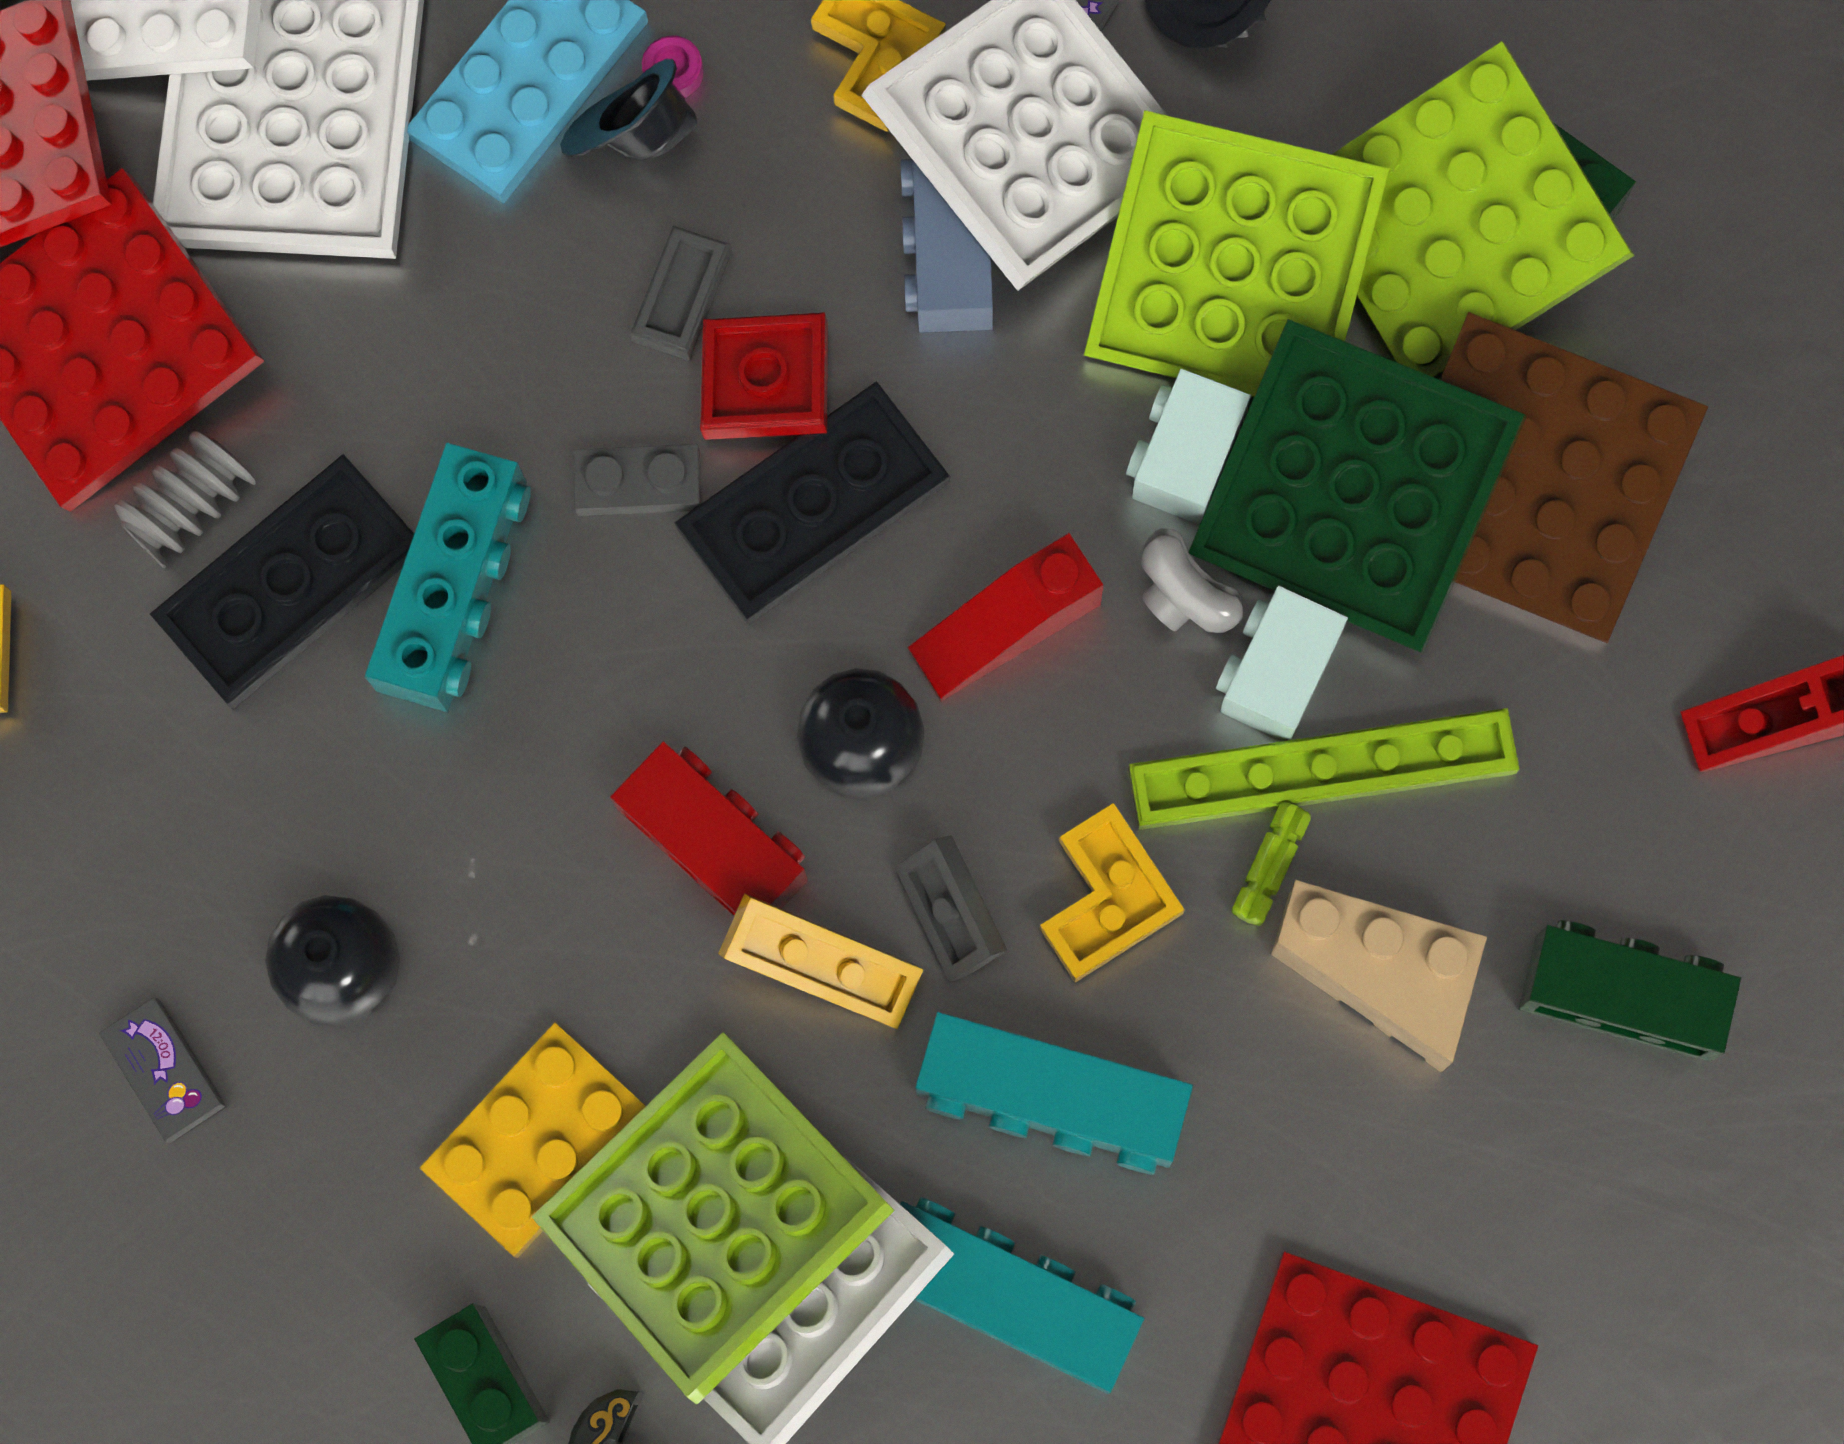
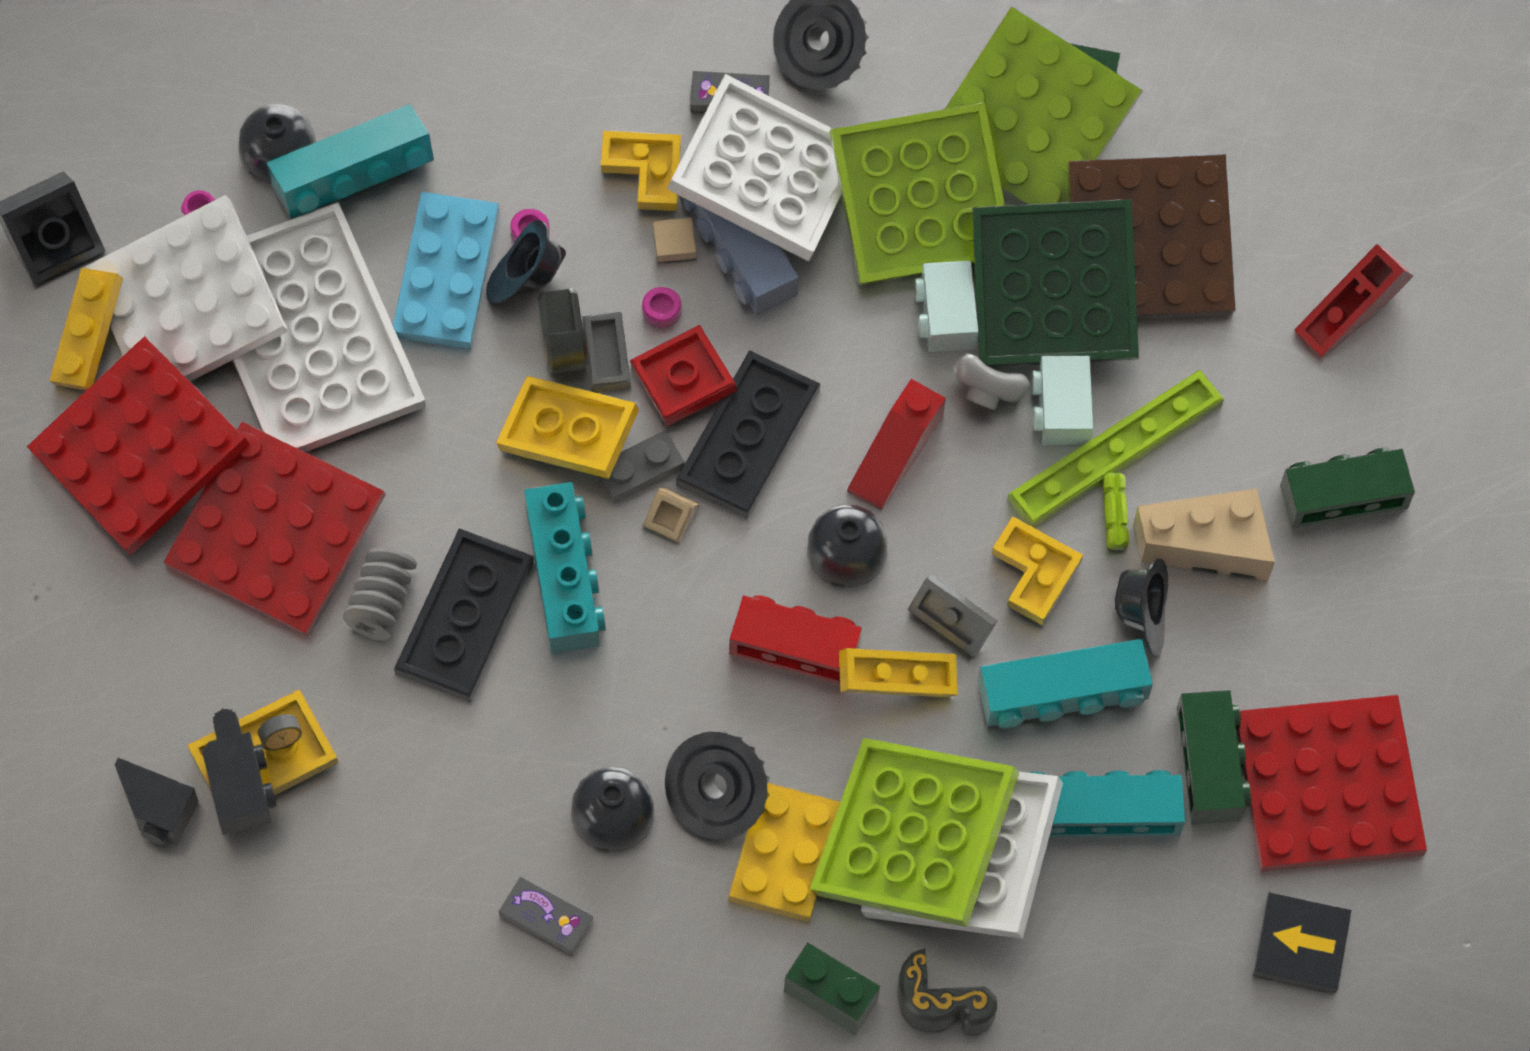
camera: 35 degrees left, 10 degrees down
none -> yellow plate [496,376,639,479]
none -> pearl dark grey animal [538,288,588,373]
none -> dark pink tile [642,287,682,328]
none -> tan slope [642,487,700,543]
none -> tan tile [653,218,696,263]
none -> black gear [665,731,770,840]
none -> black piece [1115,558,1168,656]
none -> dark green brick [1177,690,1251,824]

